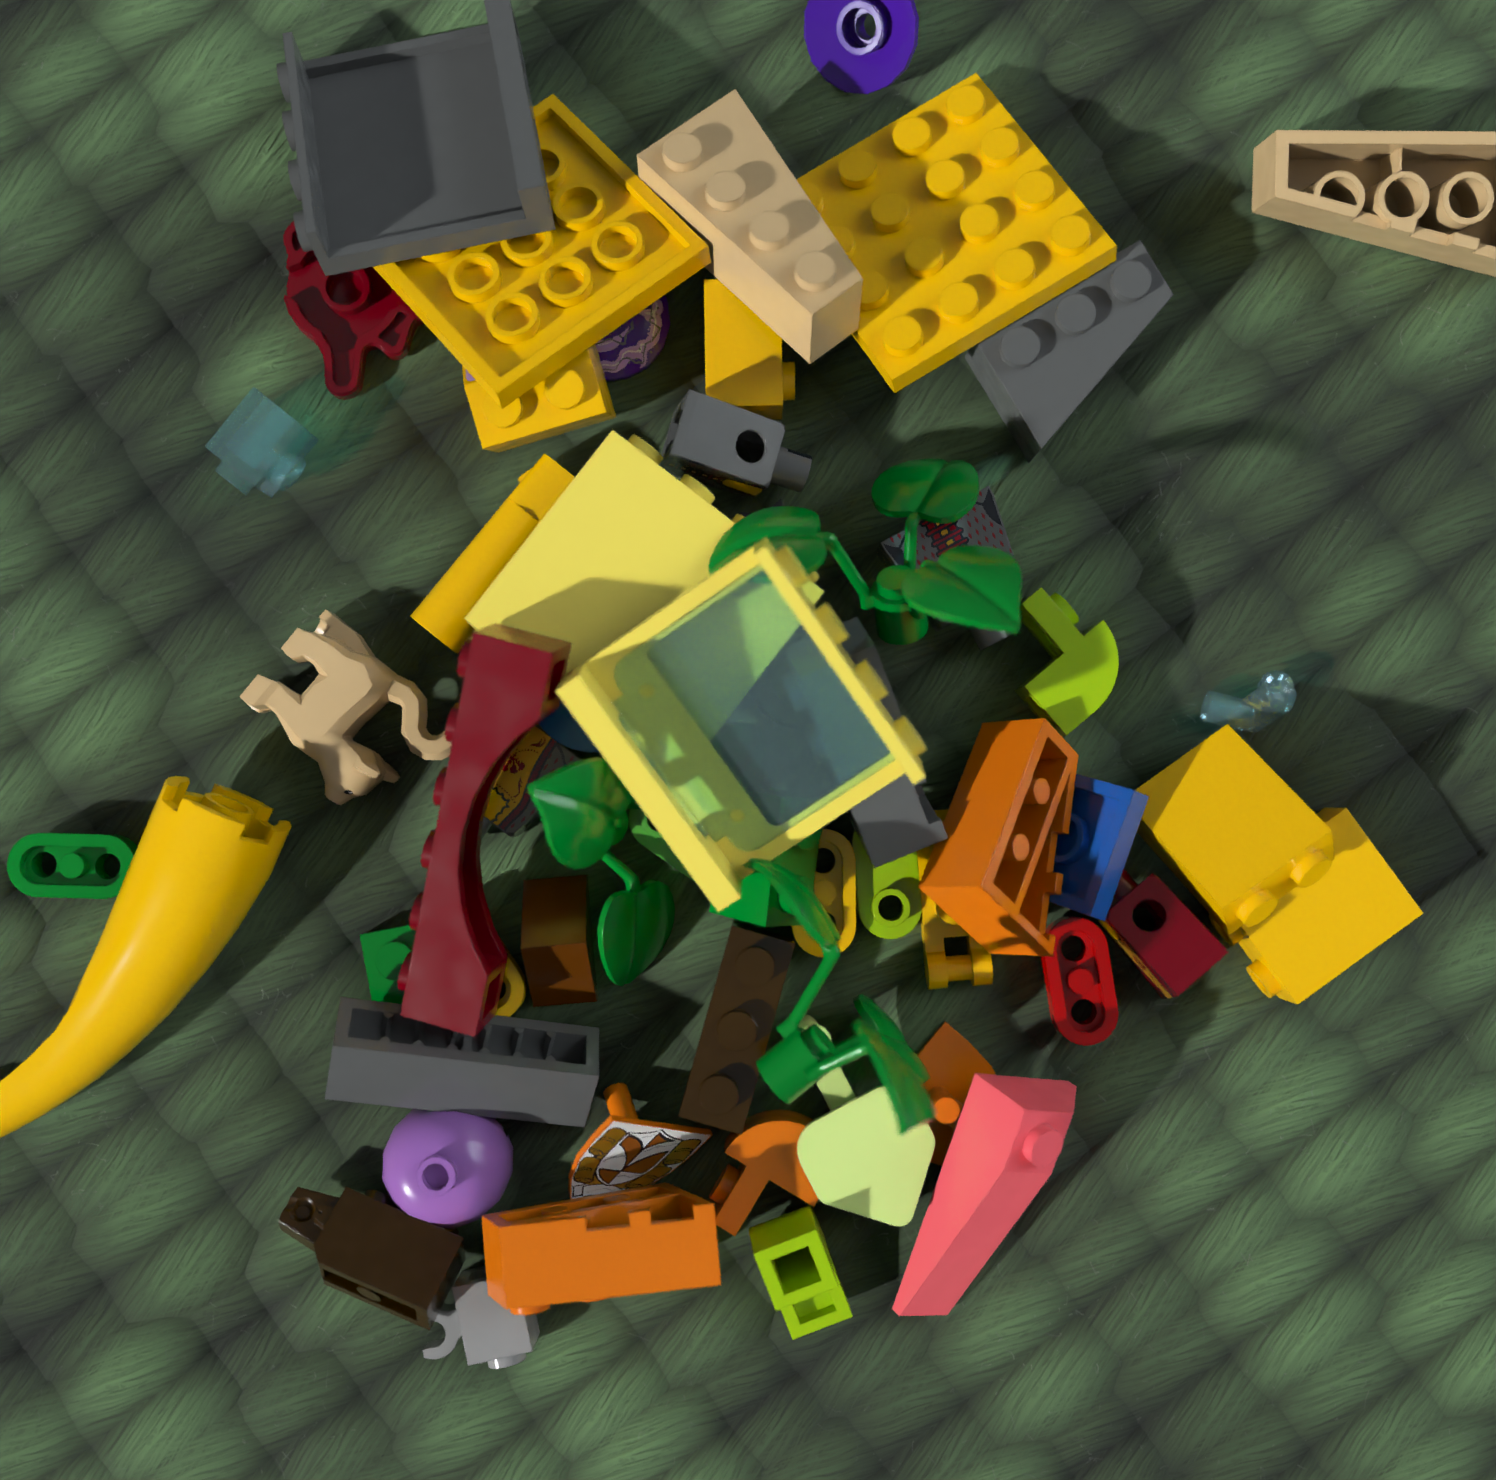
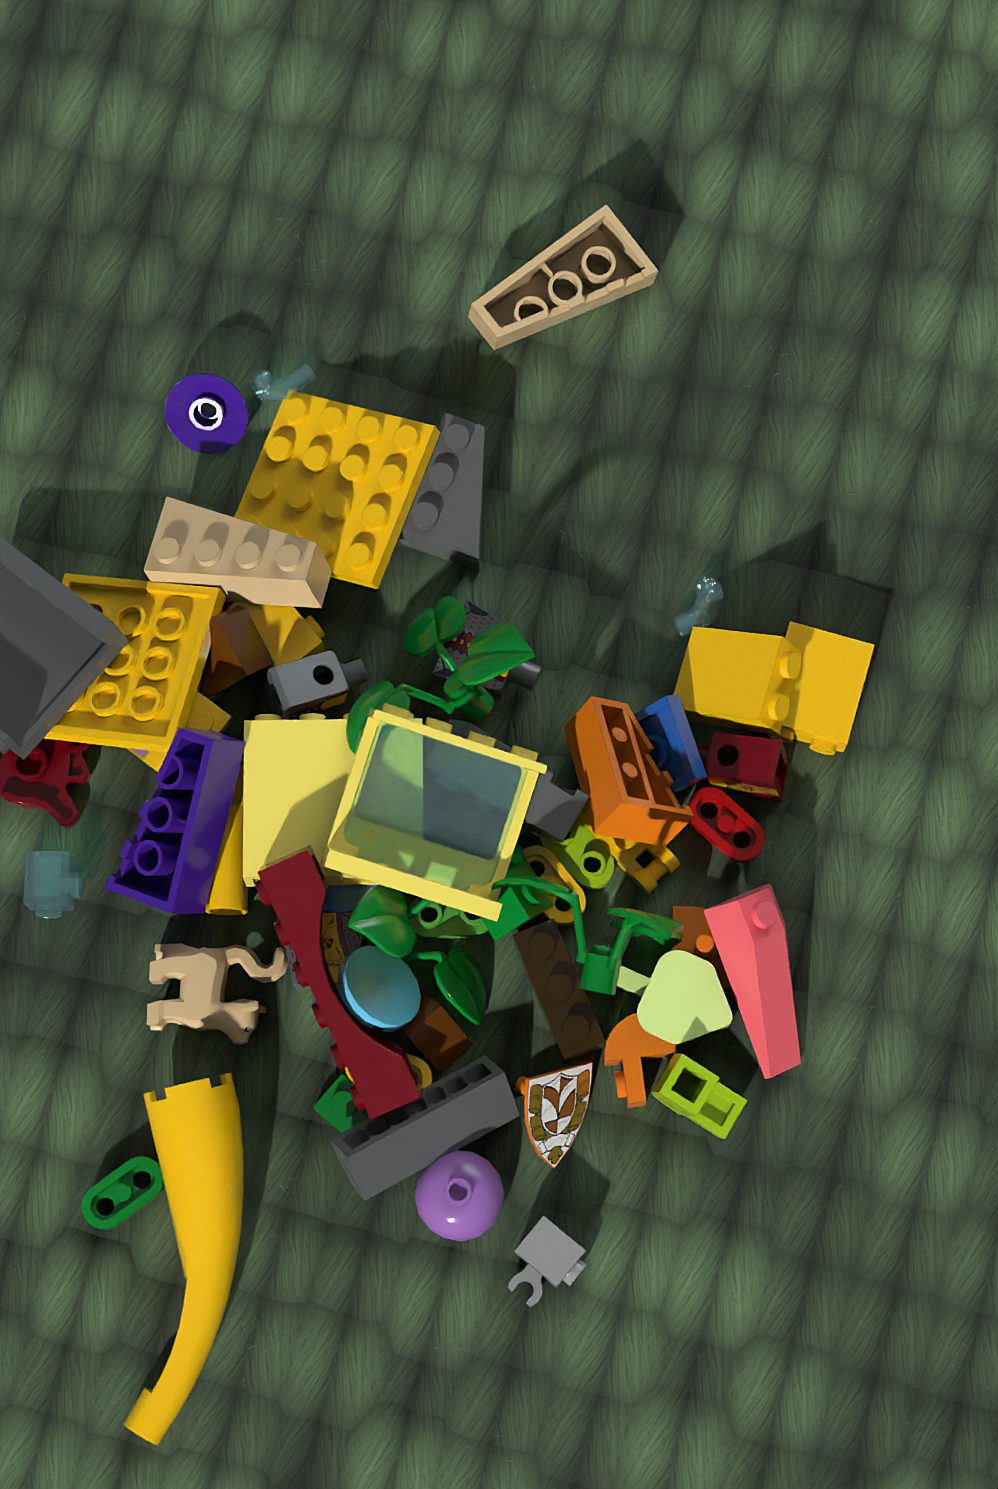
camera: 30 degrees left, 10 degrees down
dark brown hinge [278,1187,465,1331] -> none
orange wedge [481,1182,721,1315] -> none
lime brick [1015,587,1119,737] -> none
none -> dark purple wedge [104,728,246,914]
none -> reddish brown slope [202,605,275,698]
none -> clear light blue arm [249,363,316,400]
none -> medium azure tile [338,945,421,1032]

